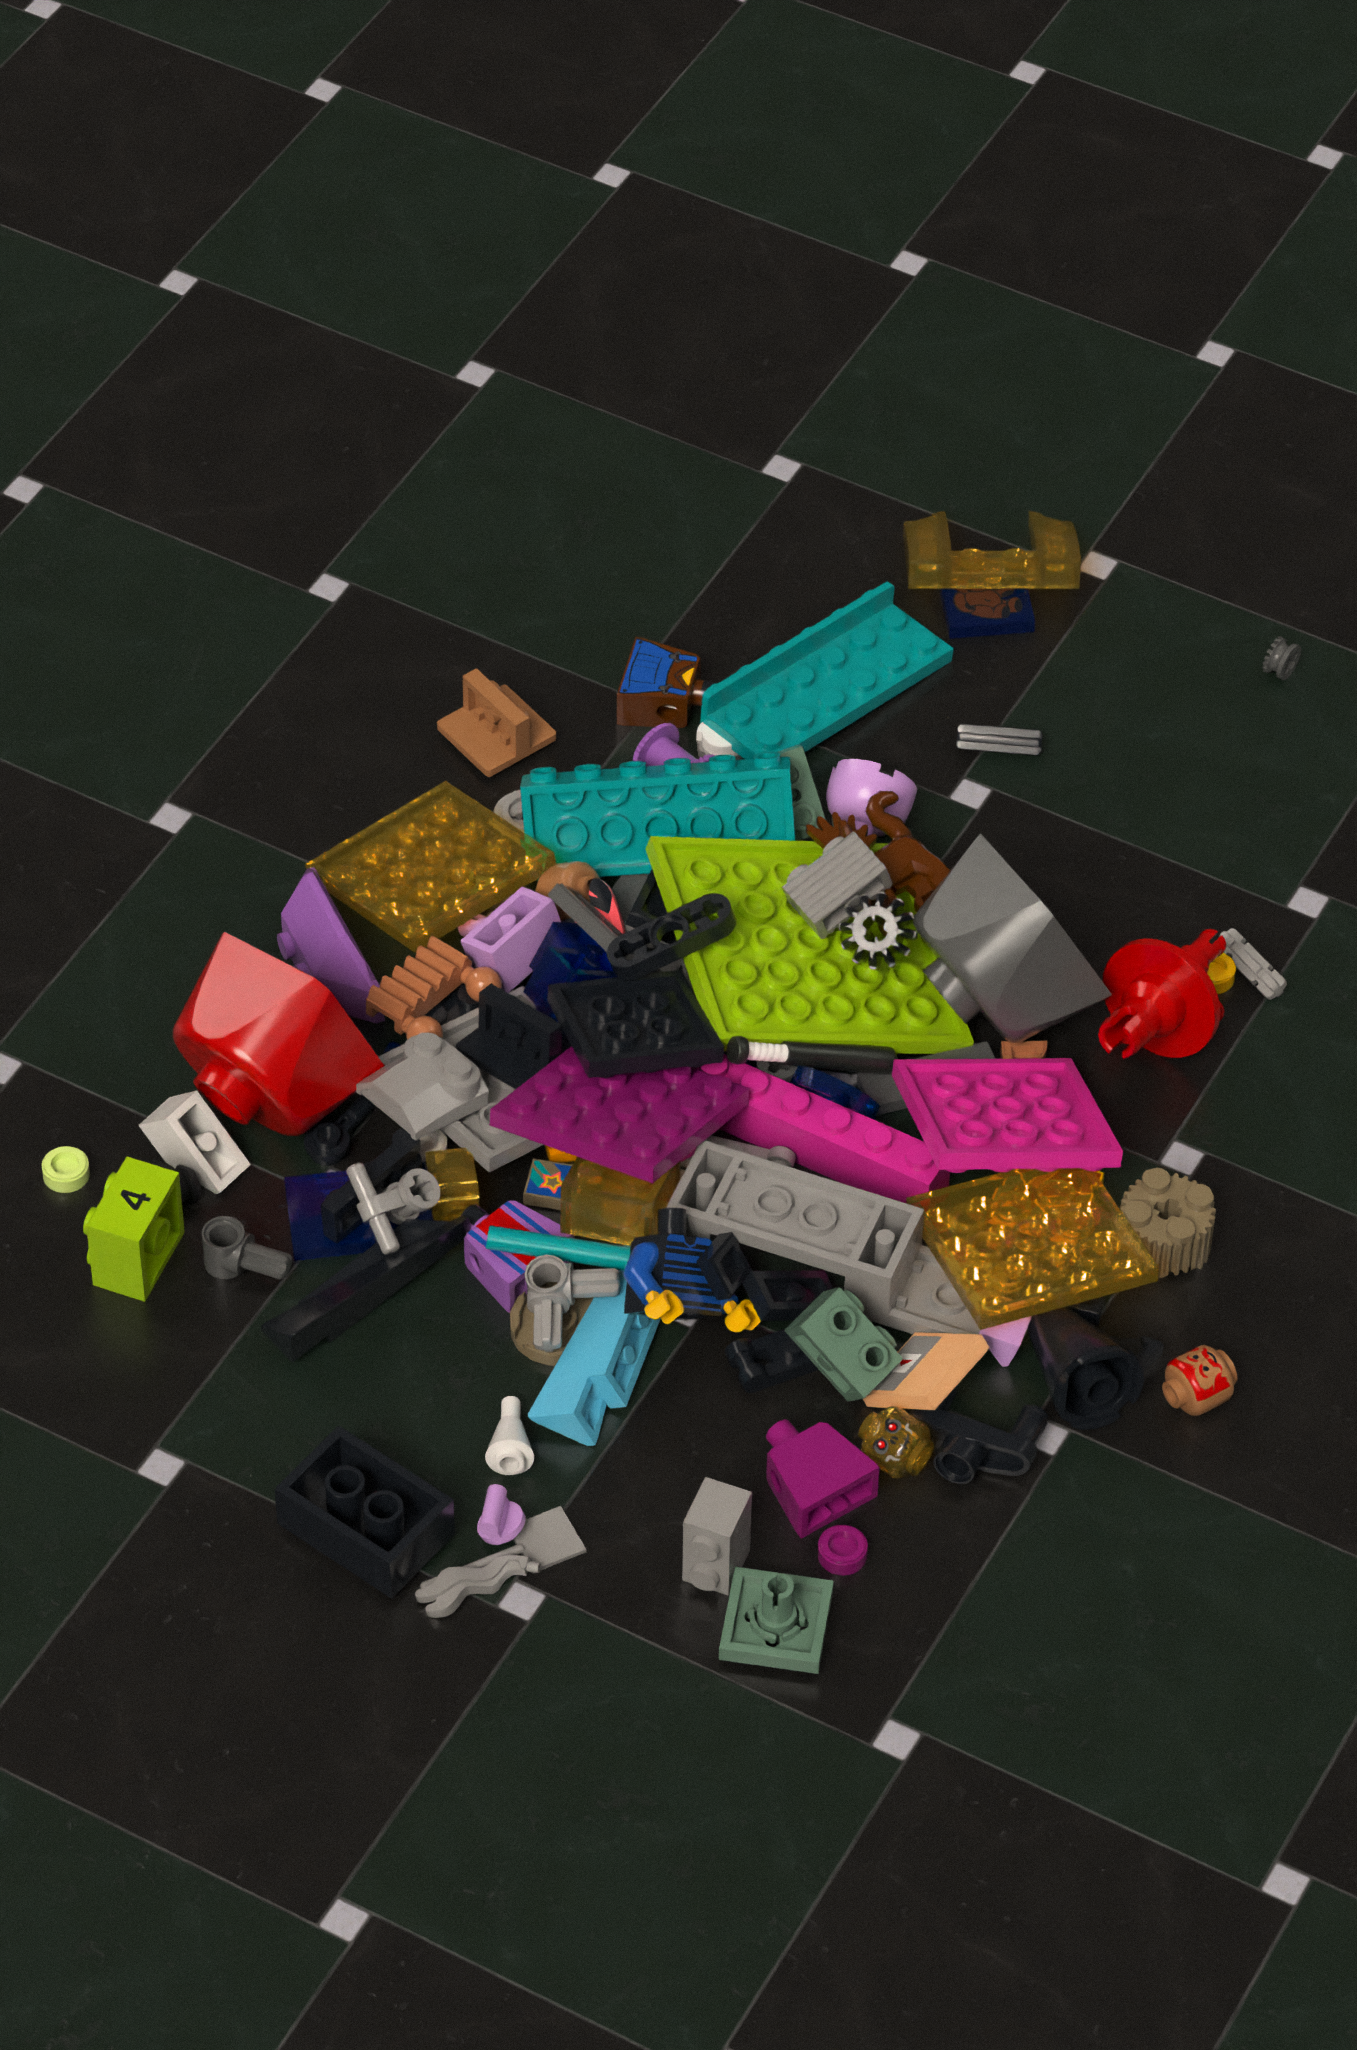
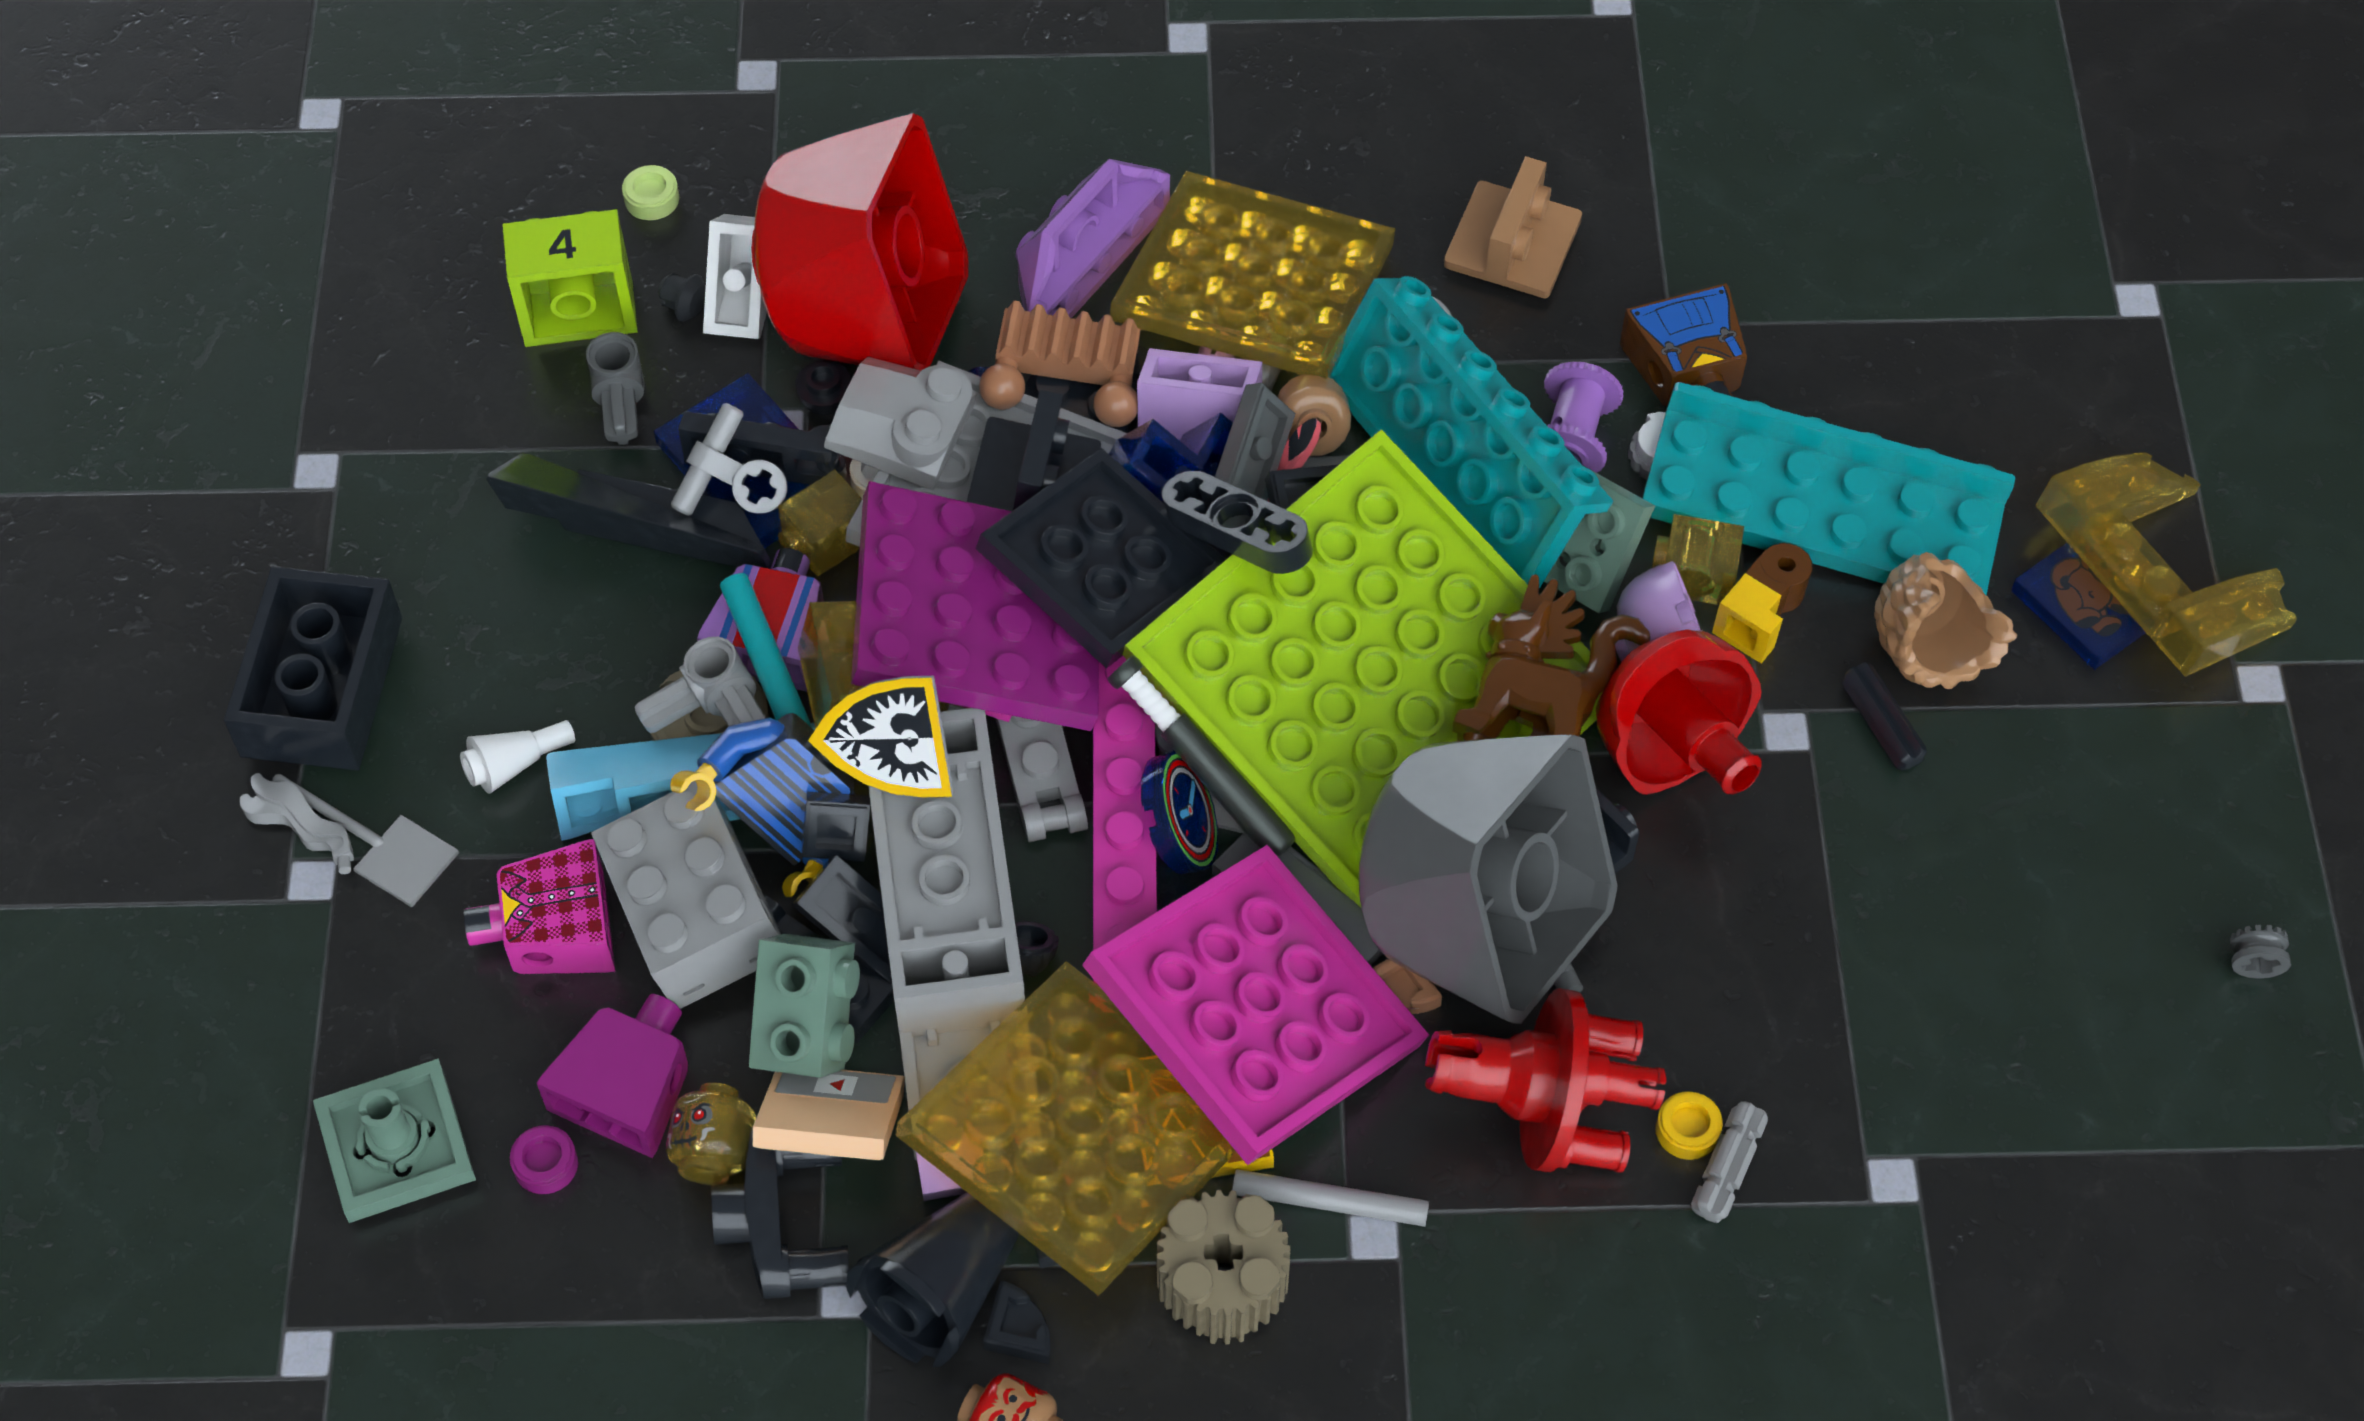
camera: 60 degrees right, 10 degrees up
lavender plate [477,1484,526,1545] -> none
light grey brick [682,1477,752,1596] -> none
light grey brick [782,831,893,939] -> none
gear [839,892,918,971] -> none
none -> dark pink torso [464,839,616,974]
none -> light grey piece [591,781,781,1009]
none -> shield [808,676,954,797]
none -> light grey bar [1233,1169,1429,1227]
none -> red piece [1596,629,1762,795]
none -> clear yellow brick [1652,514,1744,605]
none -> leg [1712,543,1812,664]
none -> medium nougat hair [1874,552,2017,689]

